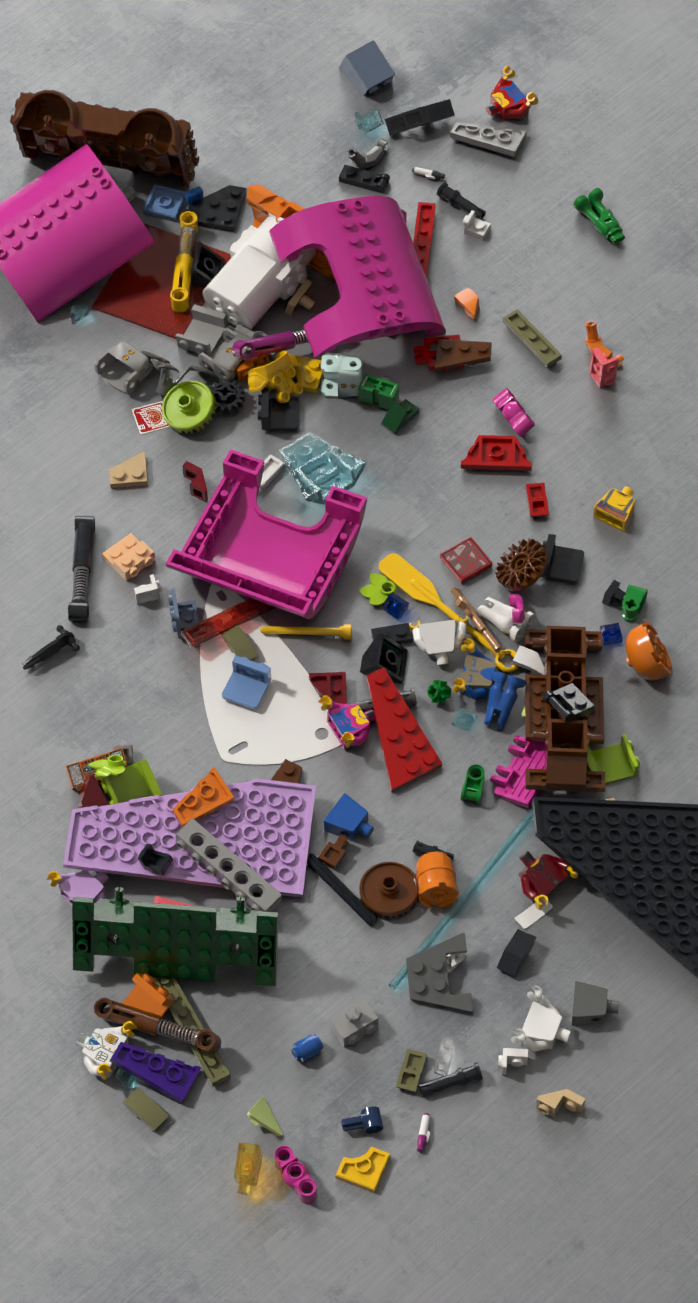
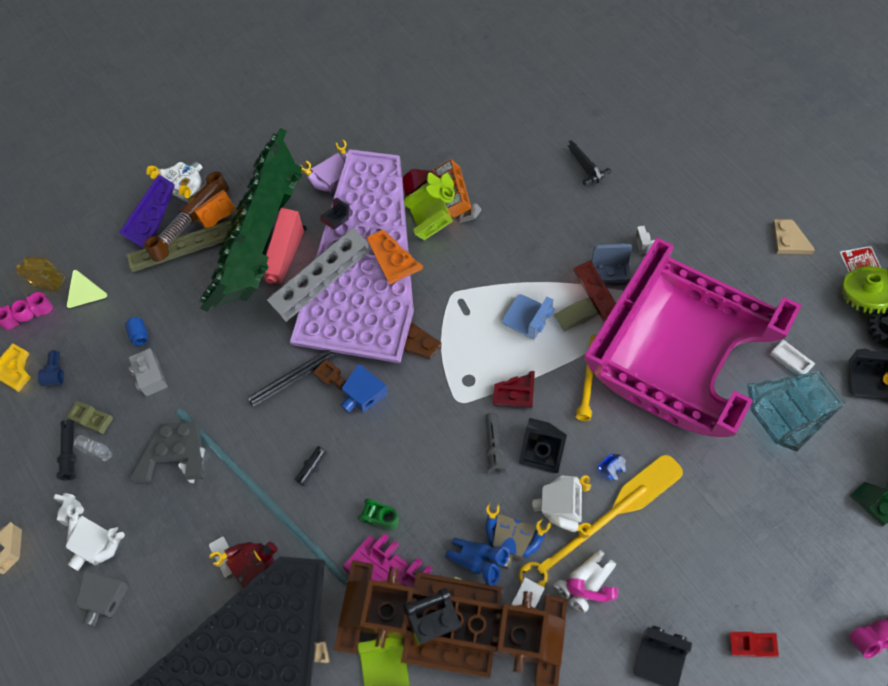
camera: 100 degrees right, 5 degrees up
black piece [68,516,95,621] -> none
light nougat plate [102,533,155,581] -> none
olive slope [122,1088,169,1131] -> none
dark red slope [182,461,208,502] -> none
torso [318,695,376,749] -> none
lime plate [359,573,397,606] -> none
reddish brown wheel [359,862,419,919] -> none
red wing [367,667,442,792] -> none
black plate [371,623,412,645] -> none
orange piece [416,852,459,908] -> none
piece [417,1113,430,1152] -> none
green gear [427,680,451,704] -> none
tile [440,537,492,584] -> none
medium nougat piece [450,587,502,653] -> none
clear light blue slope [452,708,478,732] -> none
red wing [461,435,532,471] -> none
reddish brown wheel [495,538,548,591] -> none
black slope [497,928,537,977] -> none

